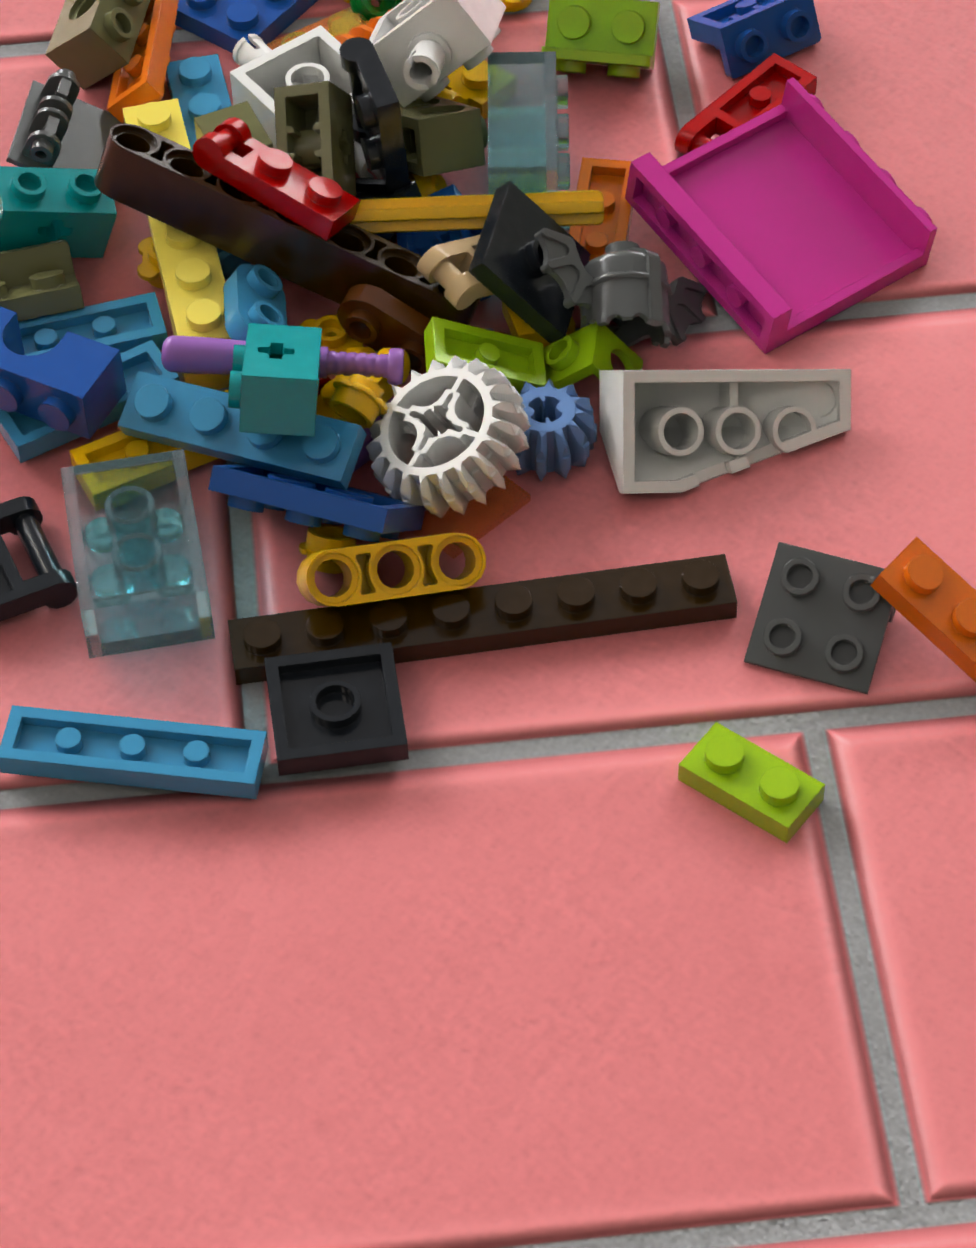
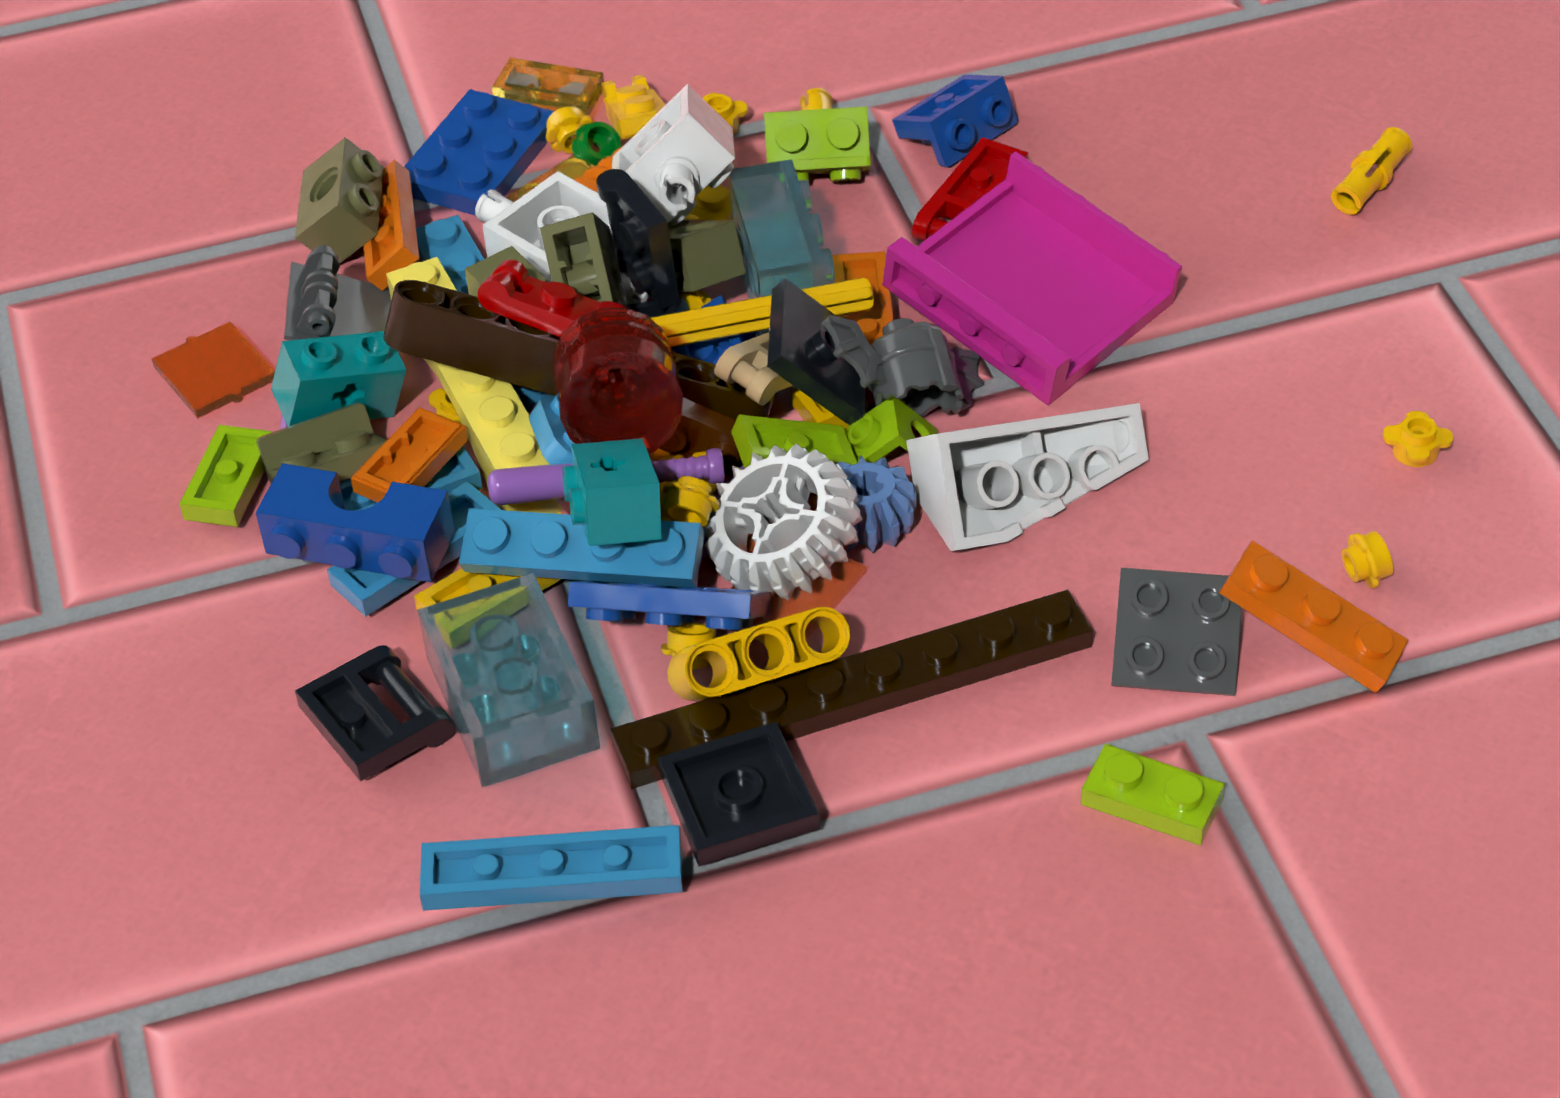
camera: 10 degrees left, 5 degrees down
none -> orange plate [351,407,468,503]
none -> clear red wheel [553,307,683,454]

